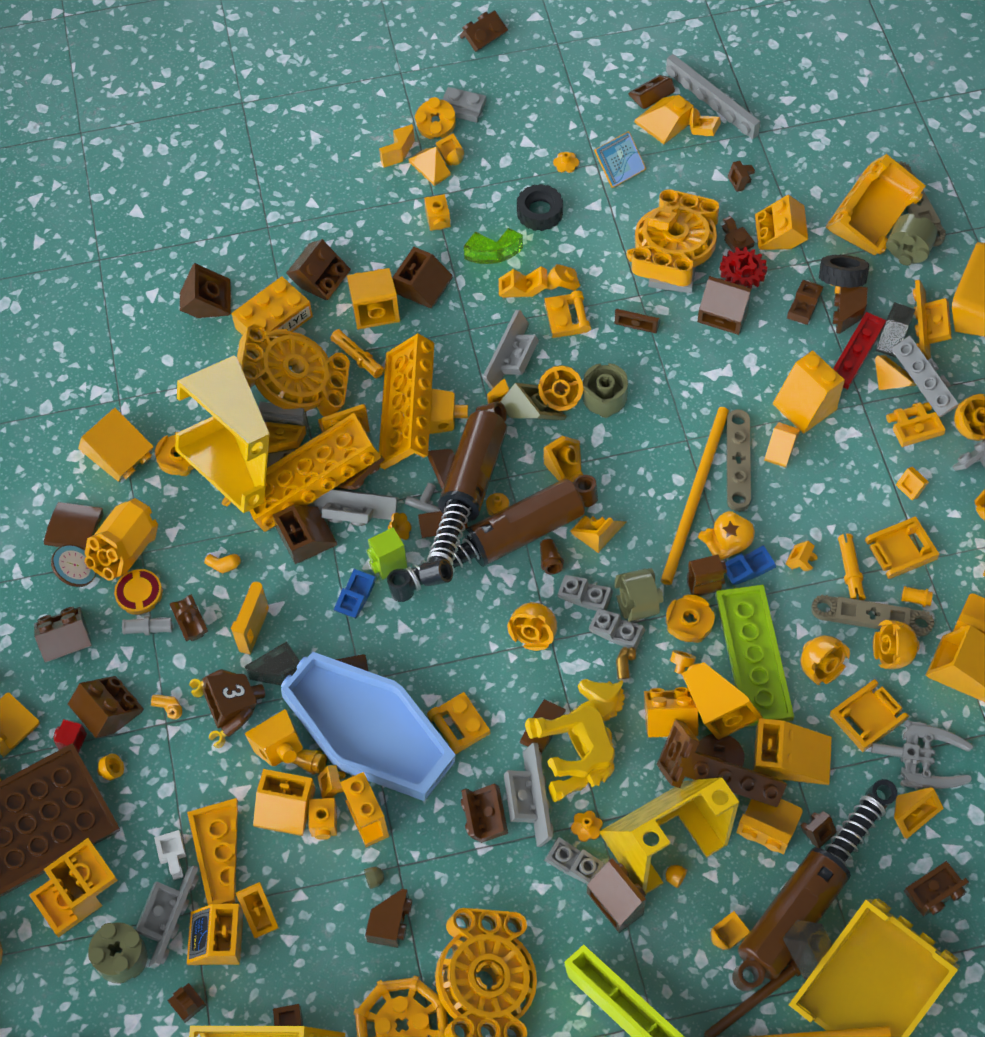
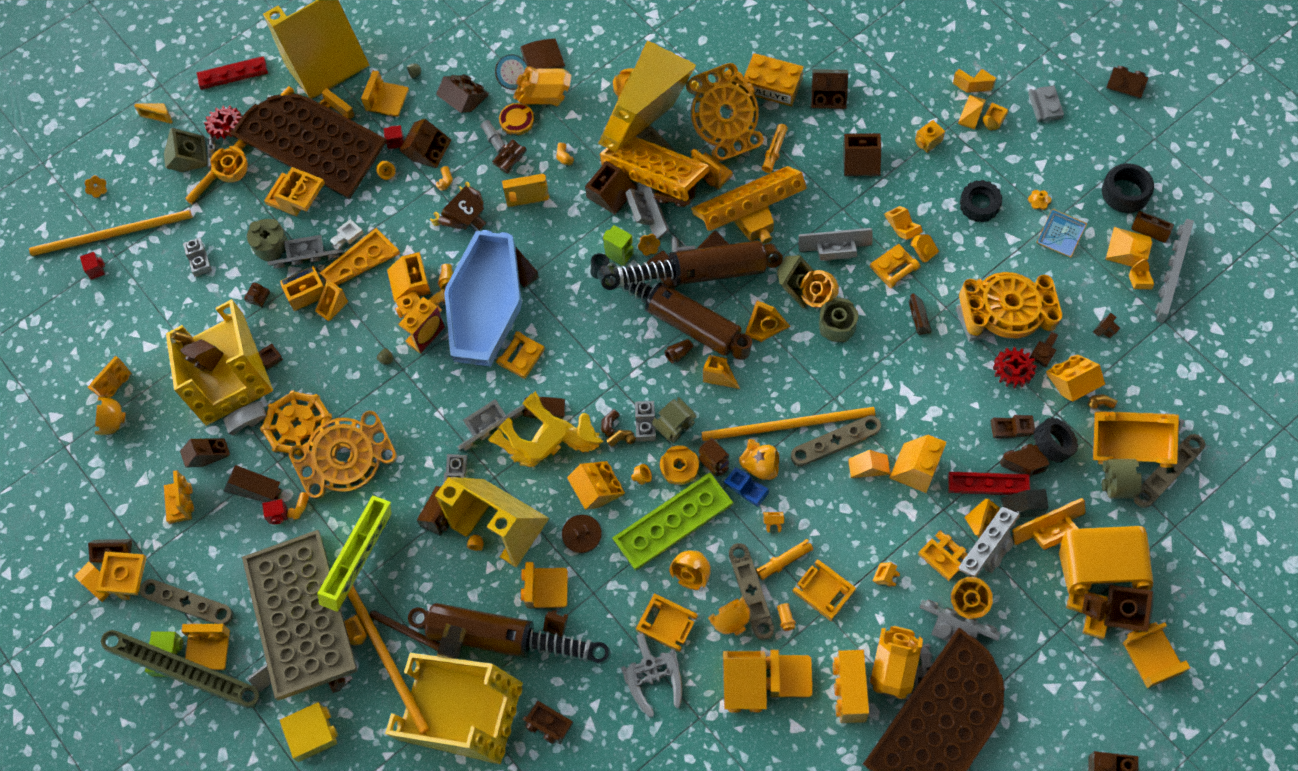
camera: 65 degrees right, 5 degrees up
light orange slope [78,408,154,482] -> none
reddish brown slope [180,263,231,318] -> none
clear smoke slope [244,641,300,686] -> none
light orange torso [244,709,303,767] -> none
light grey plate [258,401,308,430] -> none
light orange wing [265,422,306,453] -> none
blue slope [333,569,377,619] -> none
light orange slope [347,268,400,330] -> none
reddish brown slope [365,889,412,948] -> none
light orange plate [414,97,456,139] -> none
reddish brown bracket [461,783,508,843] -> none
clear neon green brick [463,228,523,264] -> none
light orange tile [486,493,509,515] -> none
light orange slope [487,379,509,404] -> none
light orange cylinder [507,602,557,651] -> none
light grey slope [557,575,613,611] -> none
light orange plant [571,811,603,842] -> none
light orange plate [648,202,680,231] -> none
reddish brown bracket [656,719,787,807] -> none
light orange slope [681,662,763,740] -> none
slope [697,276,752,335] -> none
light orange plate [711,911,750,950] -> none
light orange slope [753,718,832,785] -> none
light orange slope [894,787,944,839] -> none
none -> reddish brown arm [601,409,620,437]
none -> pearl gold arm [1087,394,1118,409]
none -> black tyre [1102,163,1154,213]

